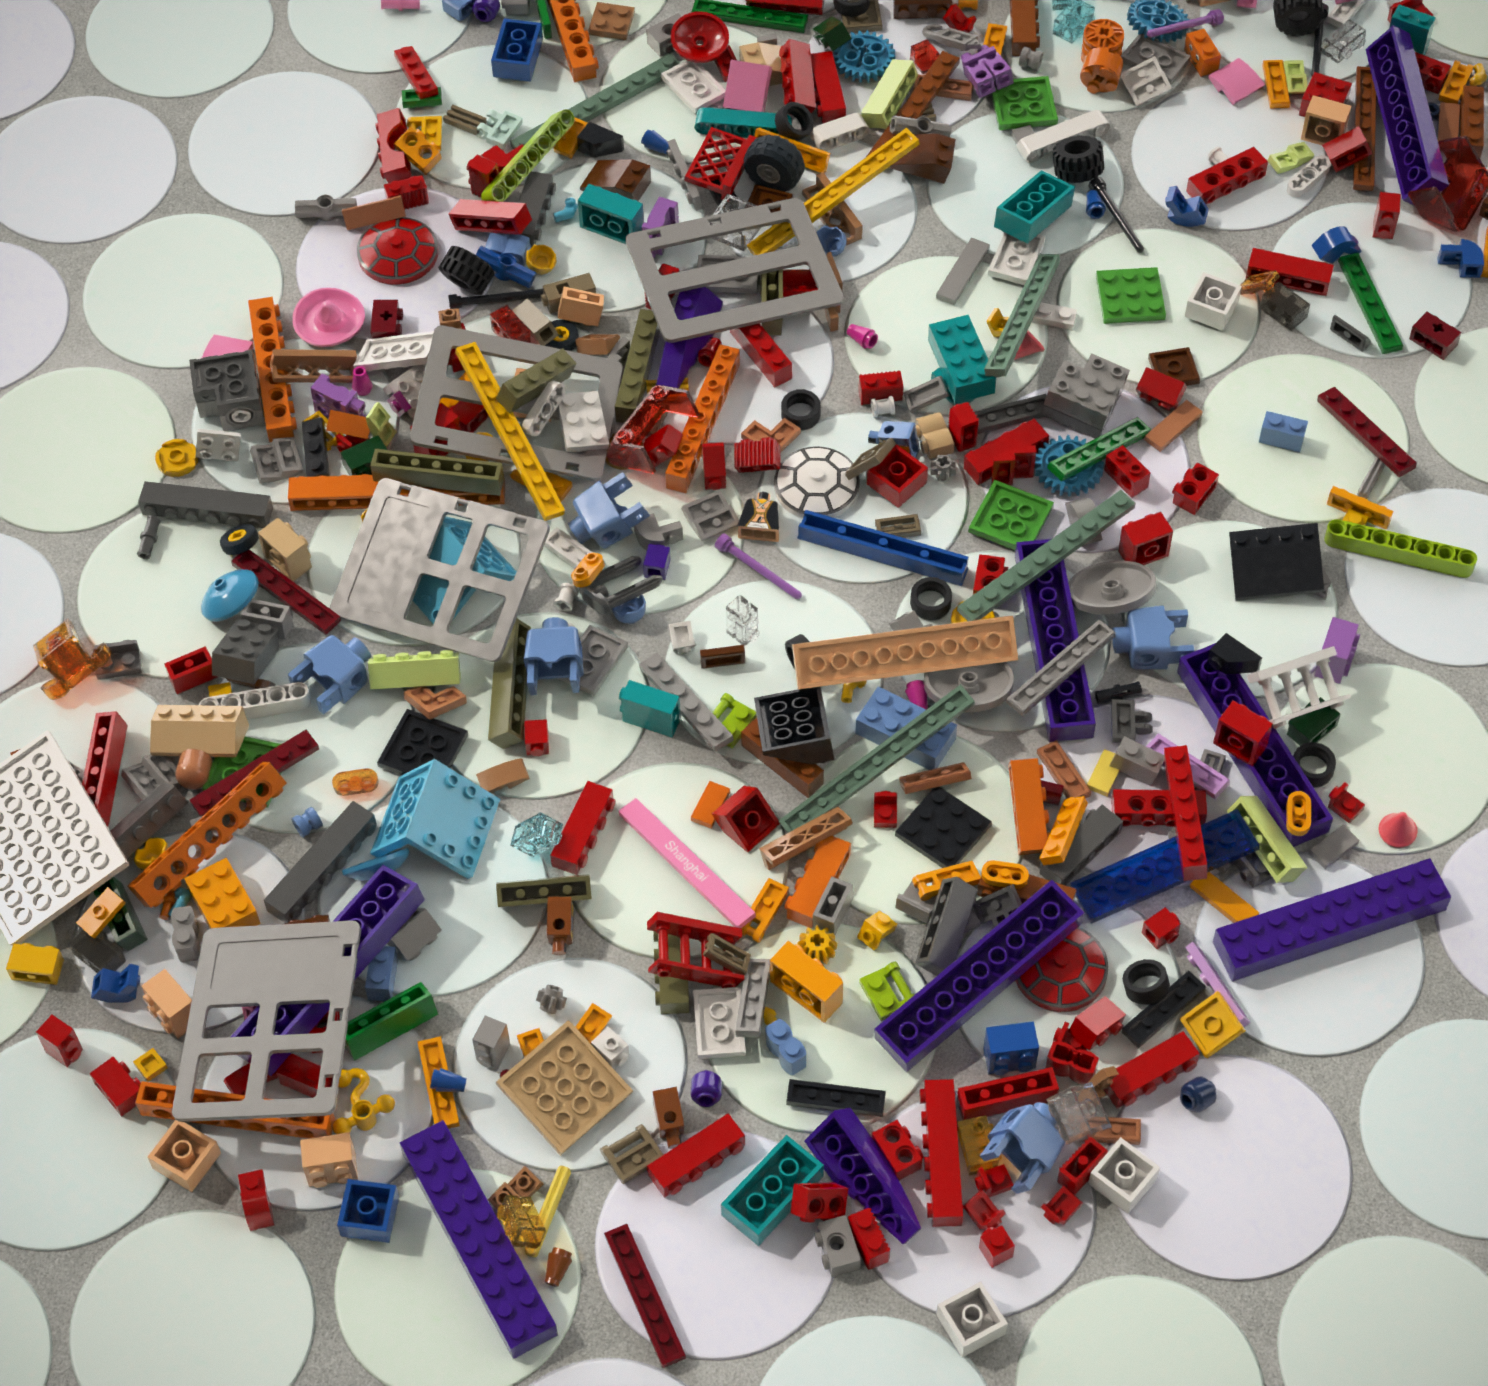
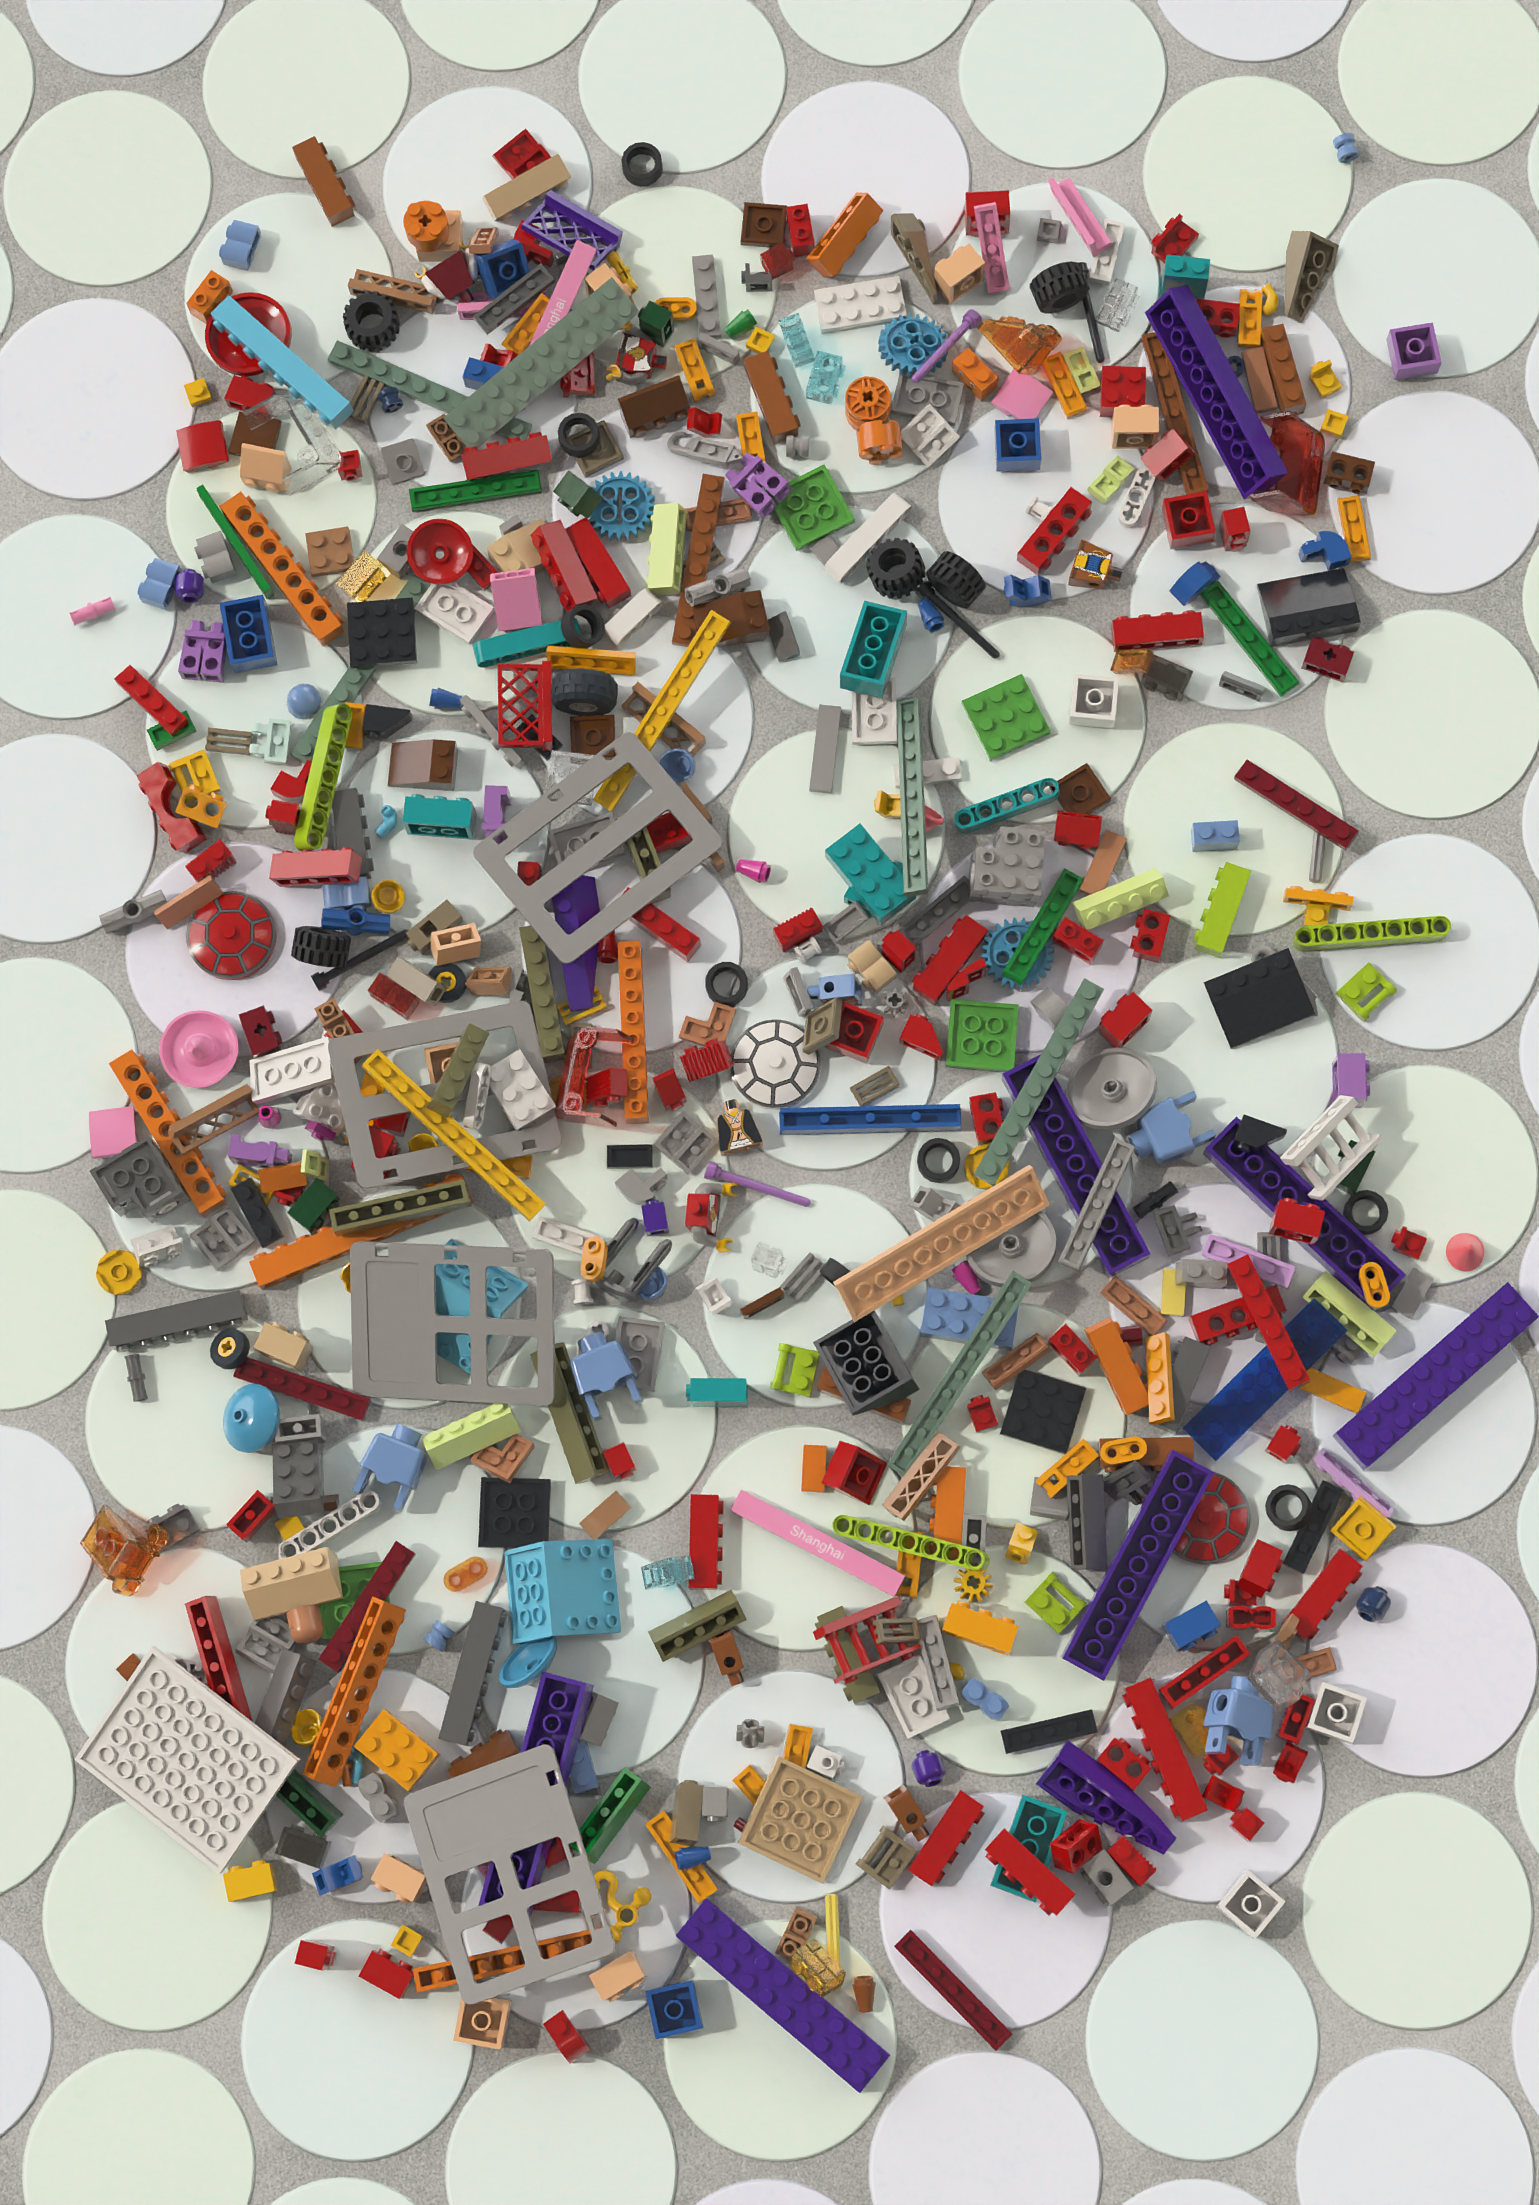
camera: 15 degrees left, 20 degrees up
light orange plate [76,887,126,939] -> none
medium blue piece [568,472,650,549] -> none
light grey plate [639,653,734,752] -> none
clear red panel [910,39,940,74] -> none
none -> medium lavender hips [178,620,227,683]
none -> medium blue hair [286,683,321,719]
none -> clear yellow brick [336,550,390,602]
none -> black plate [347,597,417,668]
none -> black tile [607,1144,653,1169]
none -> dark tan brick [669,1780,704,1846]
none -> torso [685,1183,738,1253]
none -> dark grey slope [768,611,800,662]
none -> light grey tile [780,1252,824,1302]
none -> light grey tile [783,967,814,1017]
none -> lime beam [832,1515,990,1571]
none -> red slope [899,1014,943,1061]
none -> black tyre [926,551,986,609]
none -> teal beam [954,778,1060,834]
none -> clear orange piece [976,316,1062,375]
none -> red brick [984,1828,1076,1916]
none -> blue brick [994,418,1041,471]
none -> red brick [1047,1323,1097,1376]
none -> torso [1068,539,1123,589]
none -> yellowish green brick [1072,868,1169,930]
none -> red brick [1162,491,1216,549]
none -> lime brick [1193,862,1252,958]
none -> black slope [1257,568,1361,647]
none -> lime plate [1335,962,1397,1022]

